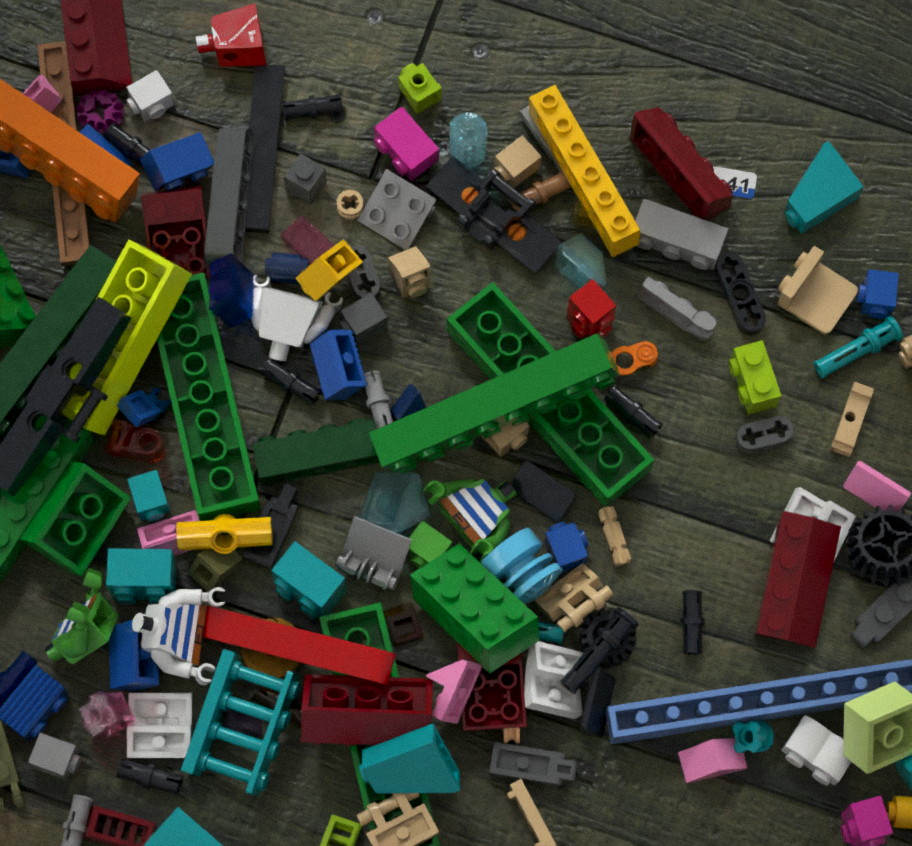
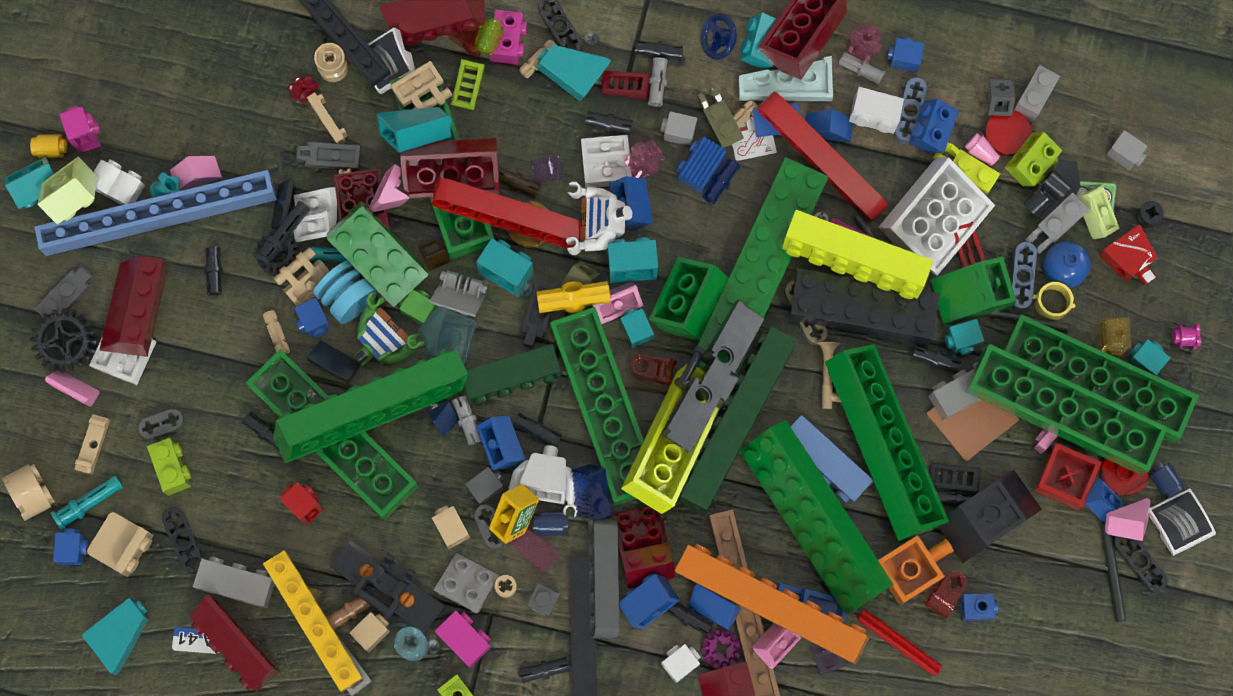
camera: 175 degrees right, 5 degrees up
bright green torso [45,568,119,664] -> none
blue plate [117,387,171,428] -> none
teal fence [181,649,301,797] -> none
clear light blue slope [555,234,607,292] -> none
orange piece [612,341,658,376] -> none
light grey hinge [638,276,717,341] -> none

